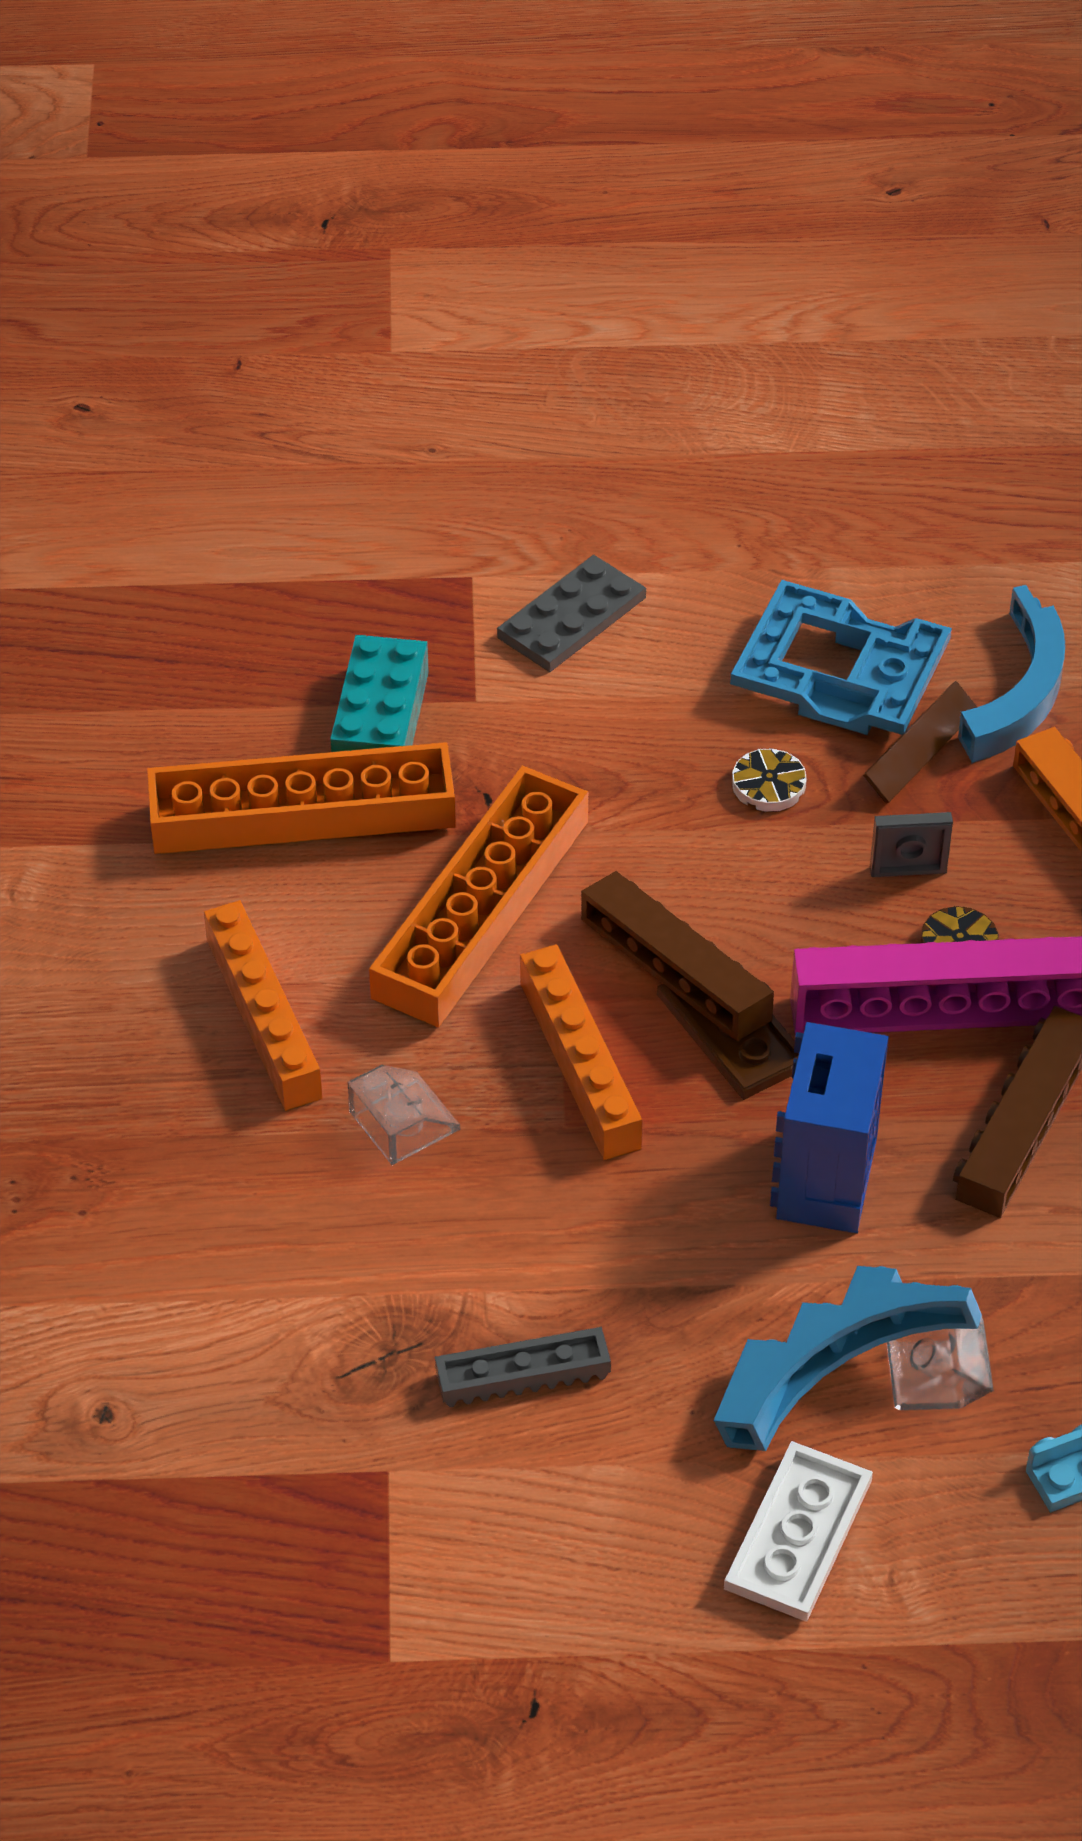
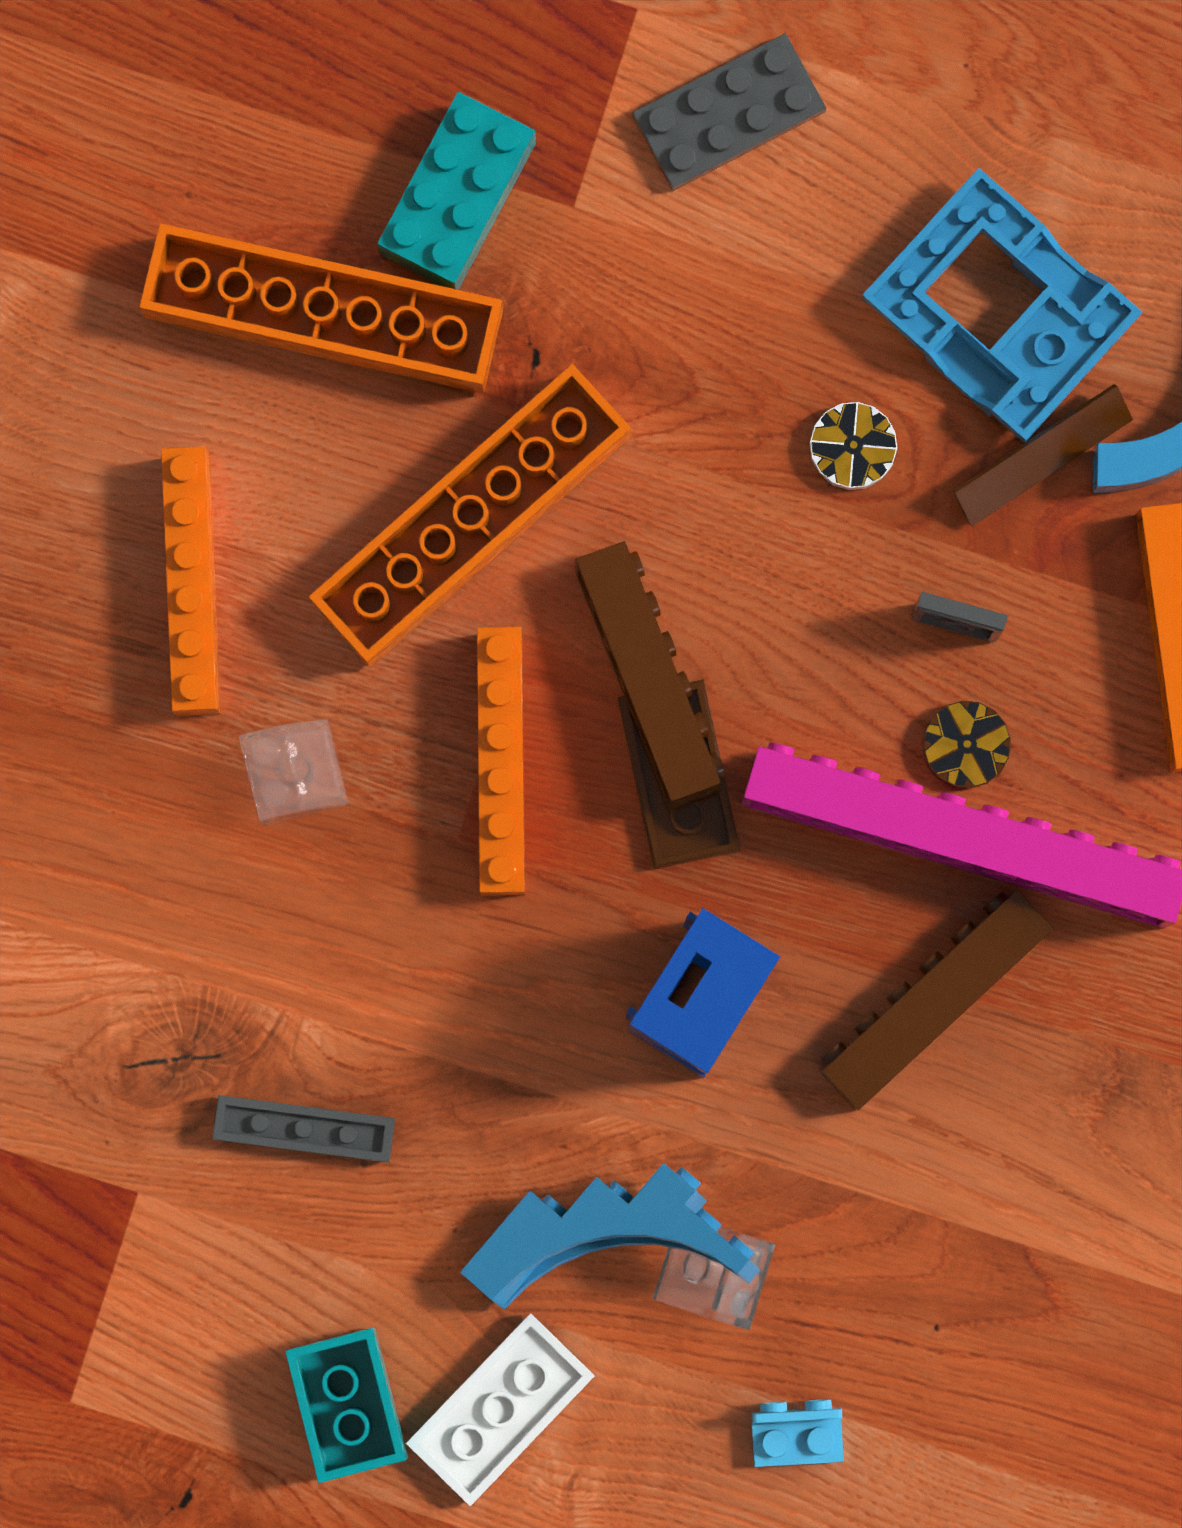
camera: 20 degrees right, 35 degrees up
none -> teal brick [285,1326,408,1483]

